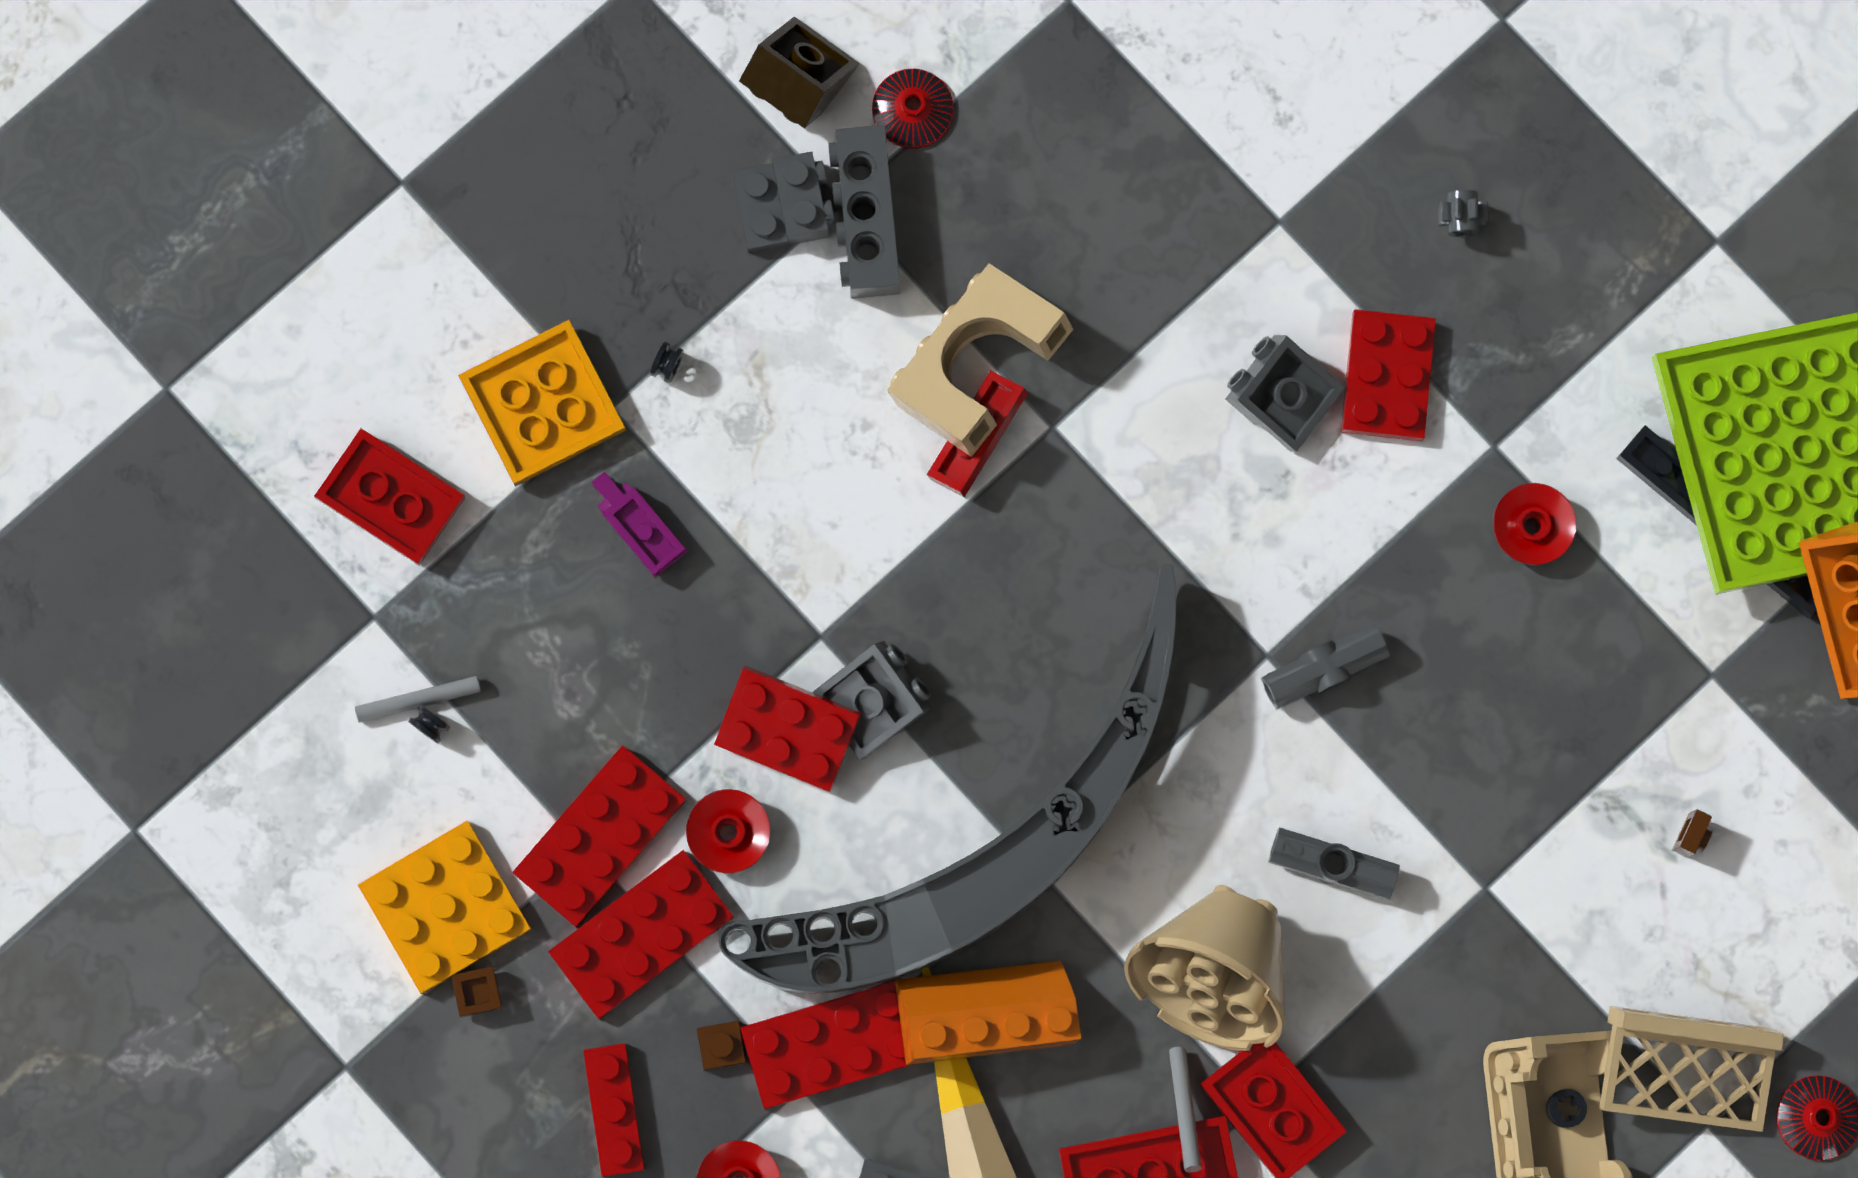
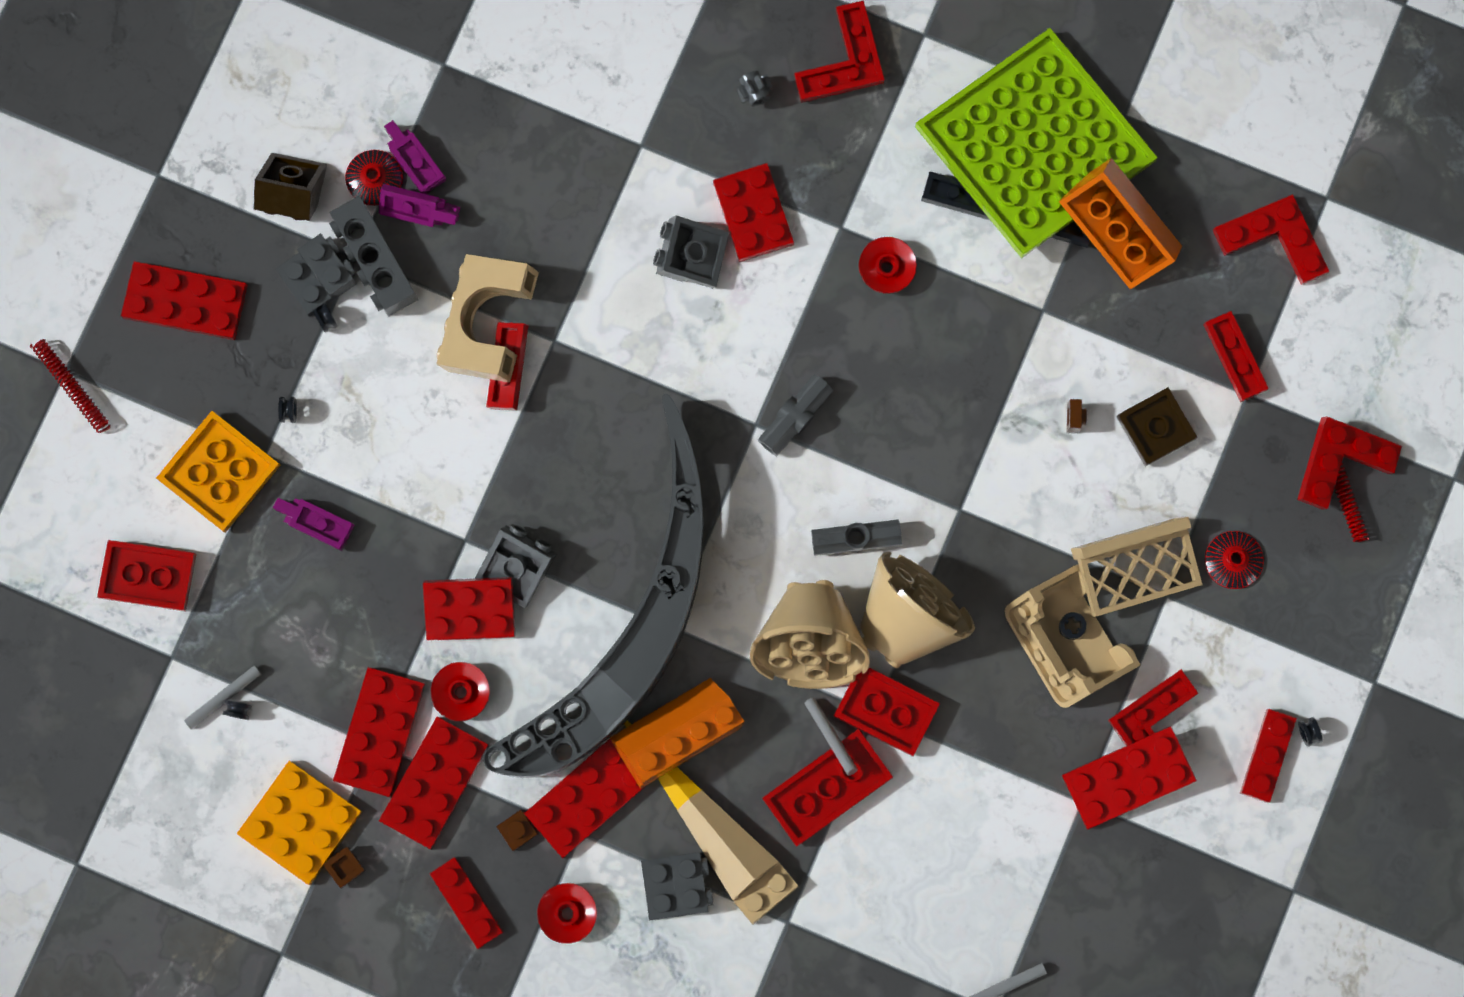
camera: 15 degrees left, 0 degrees up
none -> red piece [30,339,111,433]
none -> red plate [121,261,248,340]
none -> black bush [313,304,337,333]
none -> magenta hinge [378,184,460,227]
none -> magenta hinge [384,120,446,194]
none -> red plate [794,0,884,103]
none -> tan cone [860,551,975,668]
none -> dark brown plate [1116,387,1197,467]

